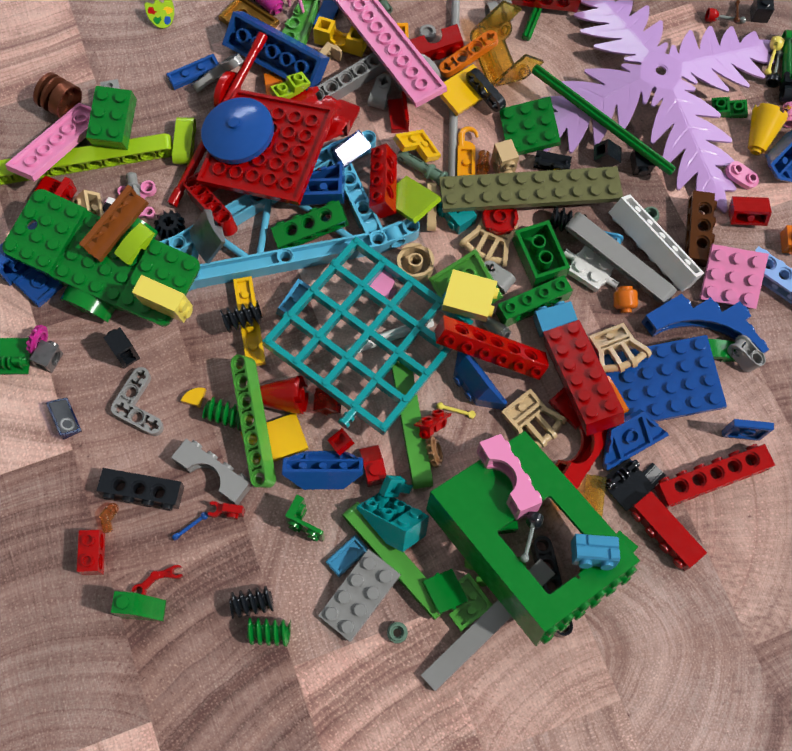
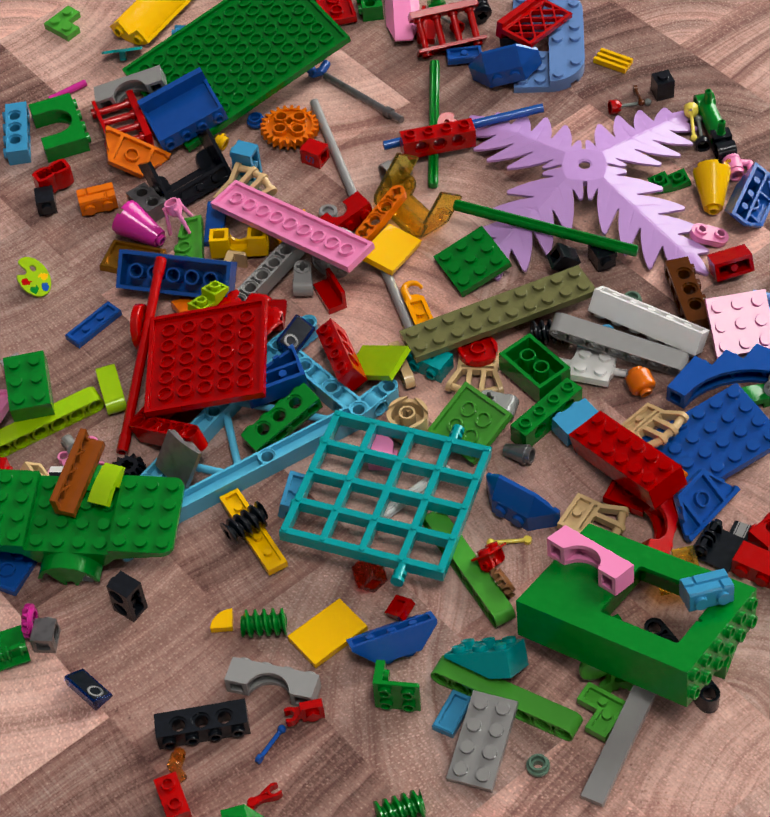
camera: 10 degrees left, 20 degrees down
light grey beam [111,367,164,436] -> none
light yellow brick [132,275,193,323] -> none
light grey beam [192,53,244,92] -> none
blue dish [201,97,274,164] -> none
black piece [229,586,274,619] -> none
bright green beam [231,354,276,488] -> none
red cone [260,376,309,415] -> none
red slope [359,445,387,487] -> none
teal plate [379,475,413,498] -> none
yellow plate [393,129,441,162] -> none
sand green pin [397,150,448,186] -> none
green piece [422,569,468,615] -> none
red brick [435,315,549,380] -> none
light yellow brick [442,269,499,322] -> none
black beam [466,68,506,112] -> none
clear orange axle [476,150,490,175] -> none
tan brick [491,139,519,174] -> none
hinge [520,511,544,563] -> none
black hinge [533,150,572,170] -> none

